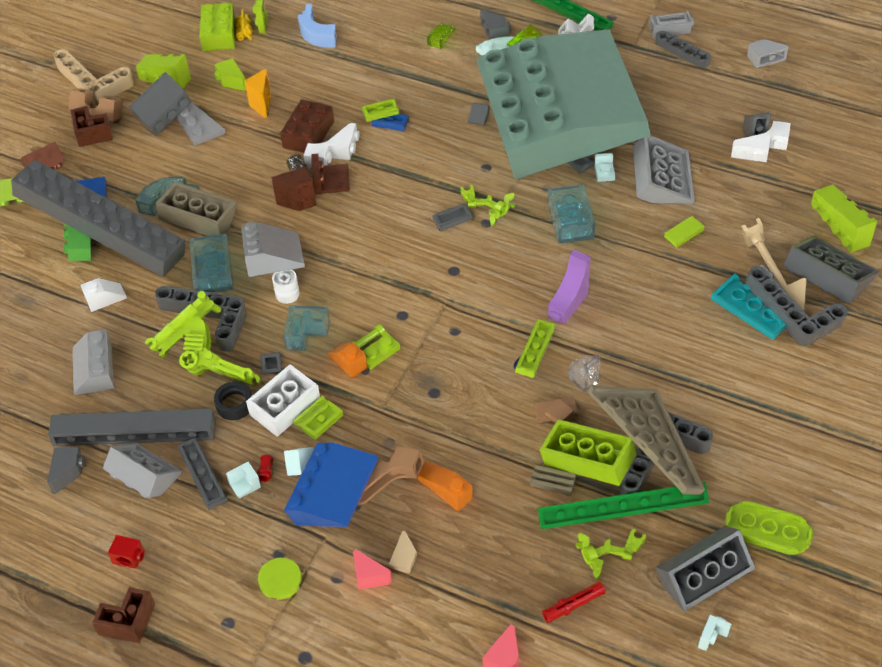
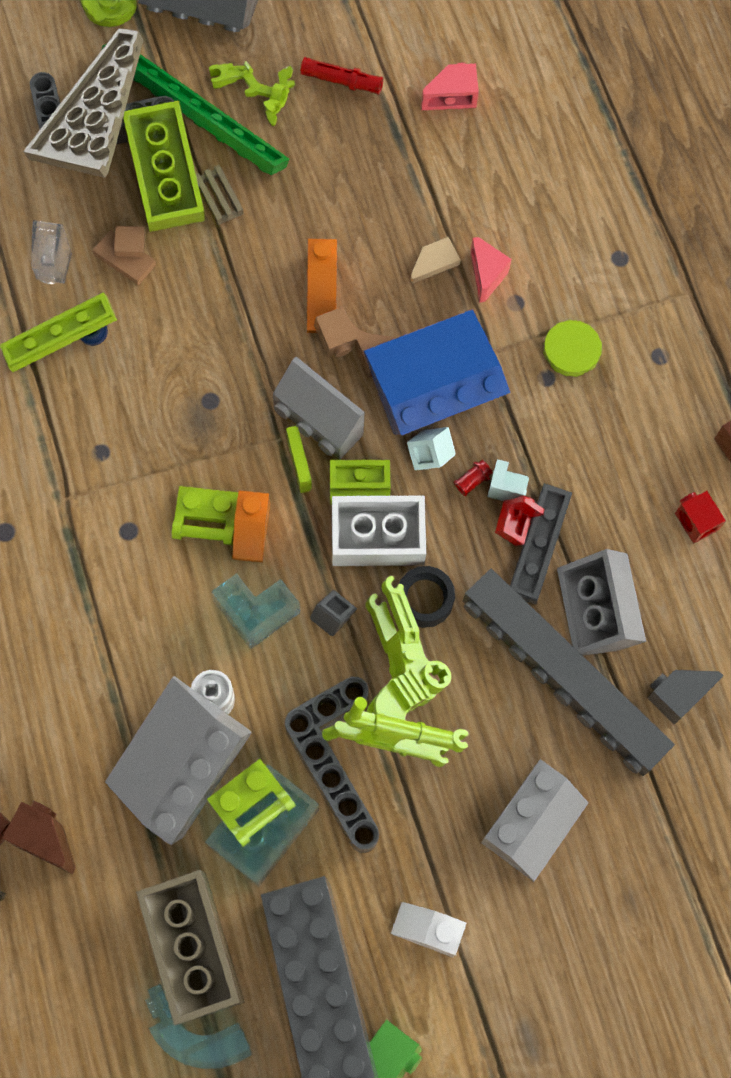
camera: 140 degrees left, 20 degrees up
none -> lime plate [207,759,296,847]
none -> light grey slope [273,357,365,460]
none -> lime tile [286,426,312,493]
none -> red bracket [495,495,544,546]

